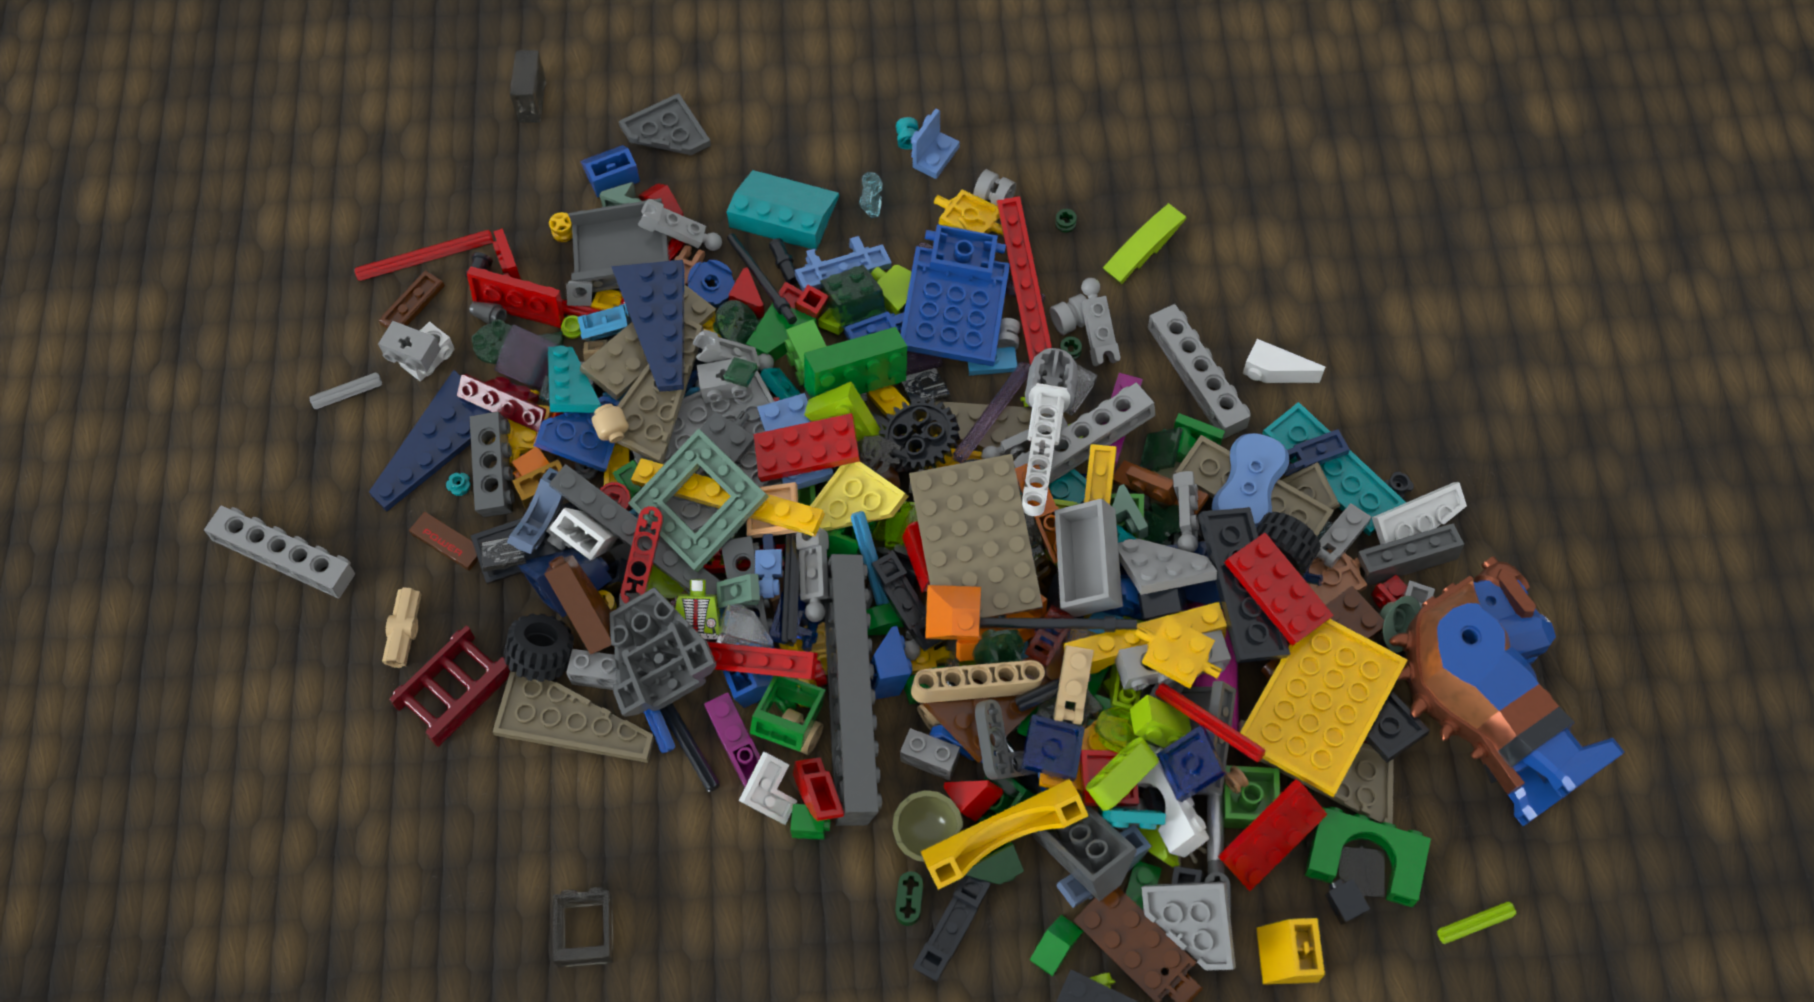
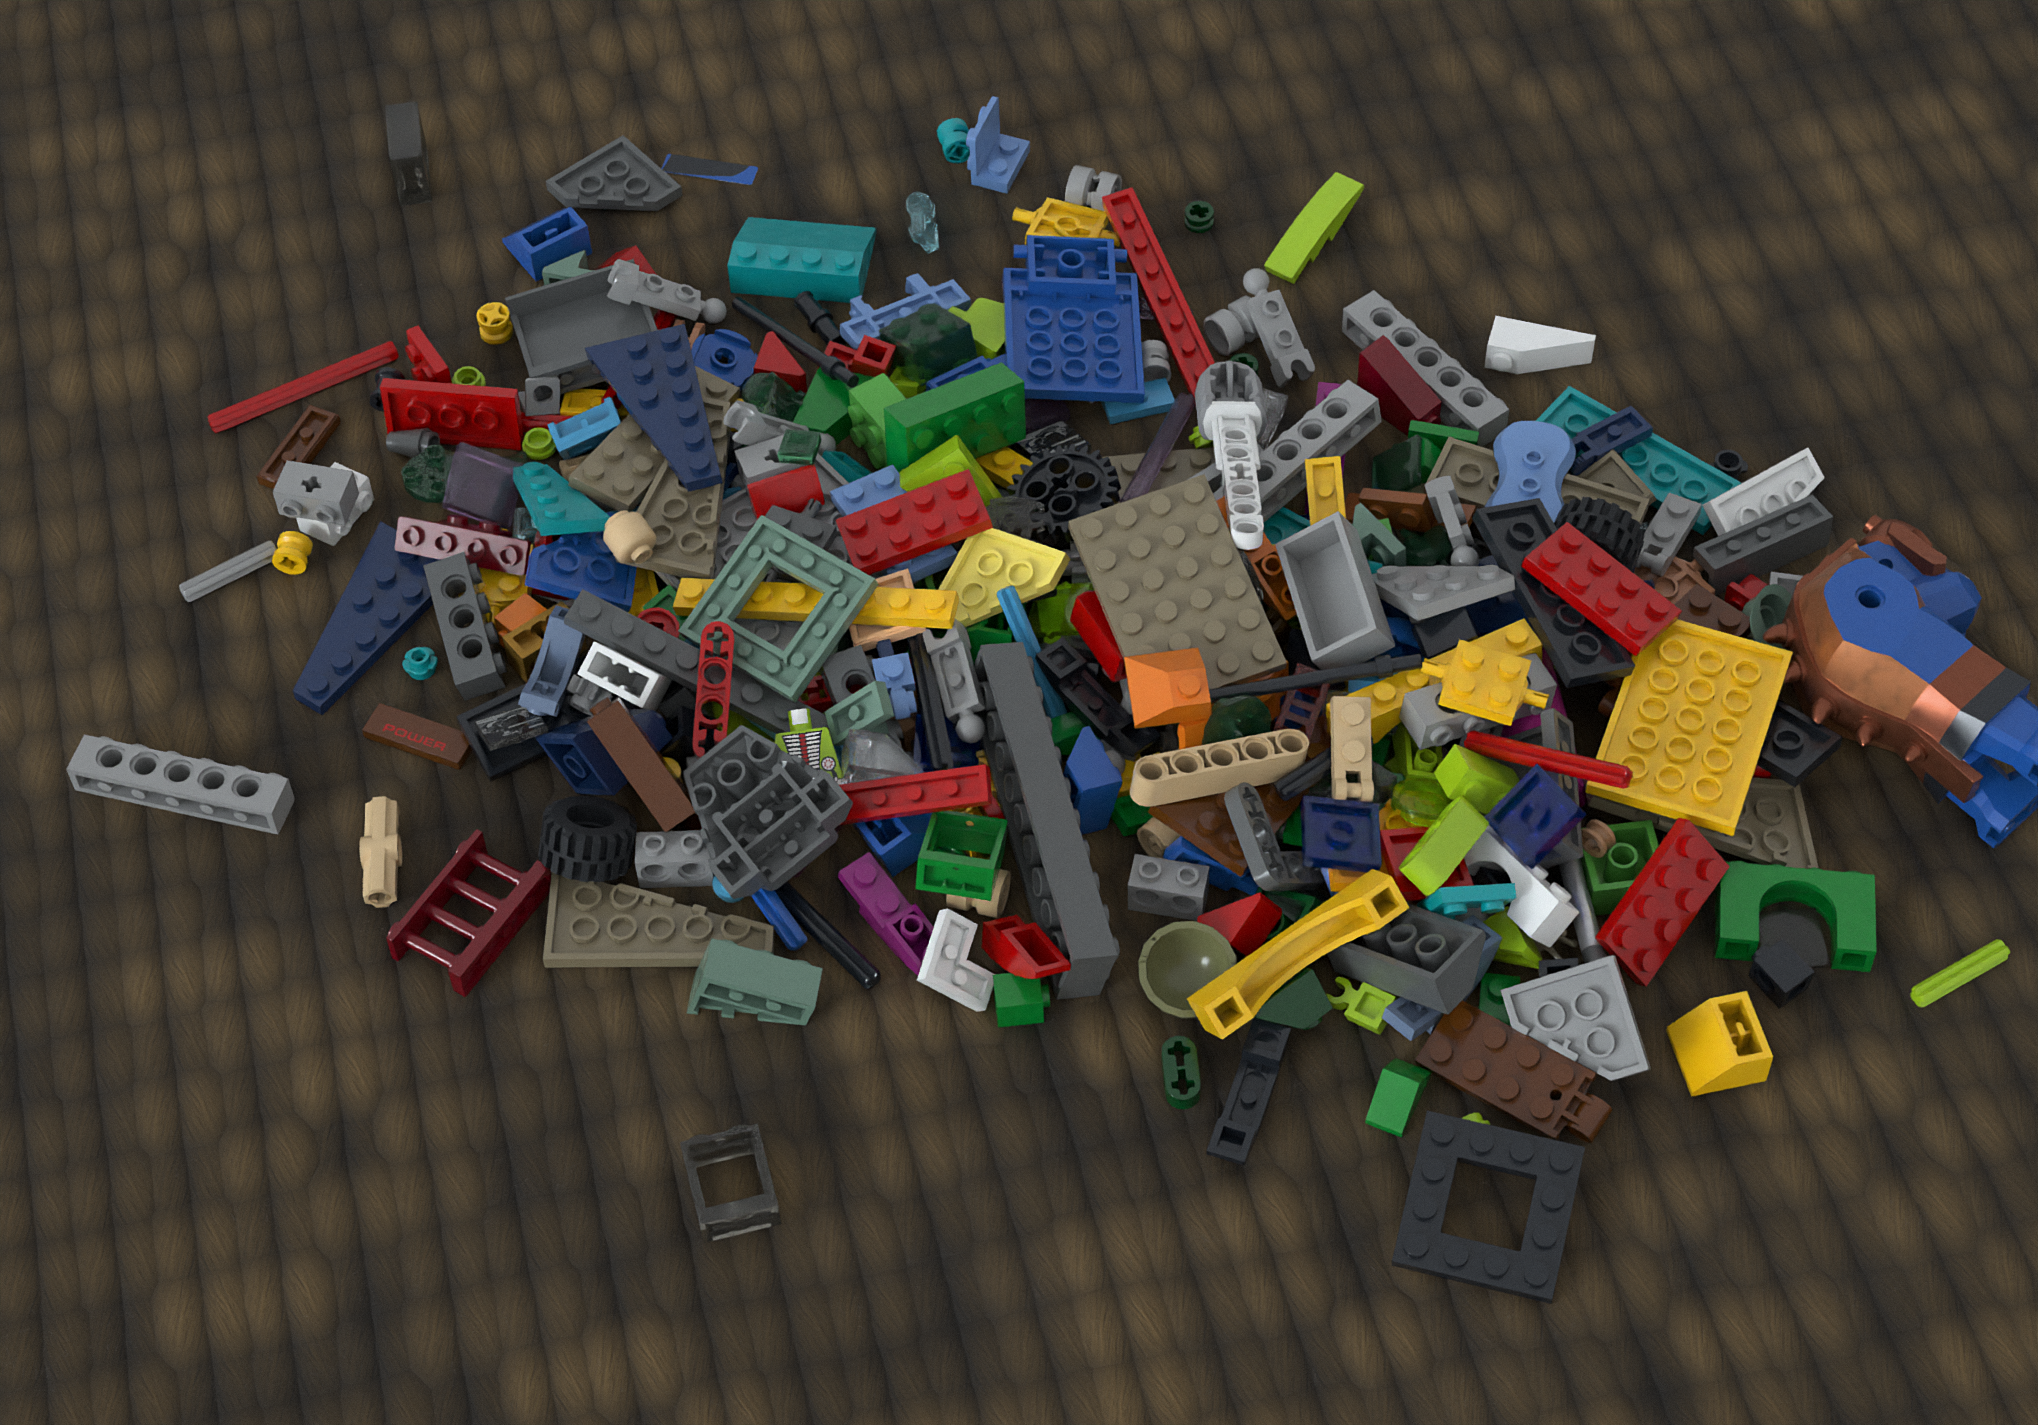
camera: 10 degrees left, 10 degrees down
none -> yellow wheel [272,531,313,575]
none -> lime plate [452,366,486,386]
none -> black sticker [661,154,758,185]
none -> sand green wedge [686,938,823,1026]
none -> red slope [747,463,825,520]
none -> lime plate [1326,977,1397,1035]
none -> dark red slope [1357,335,1442,436]

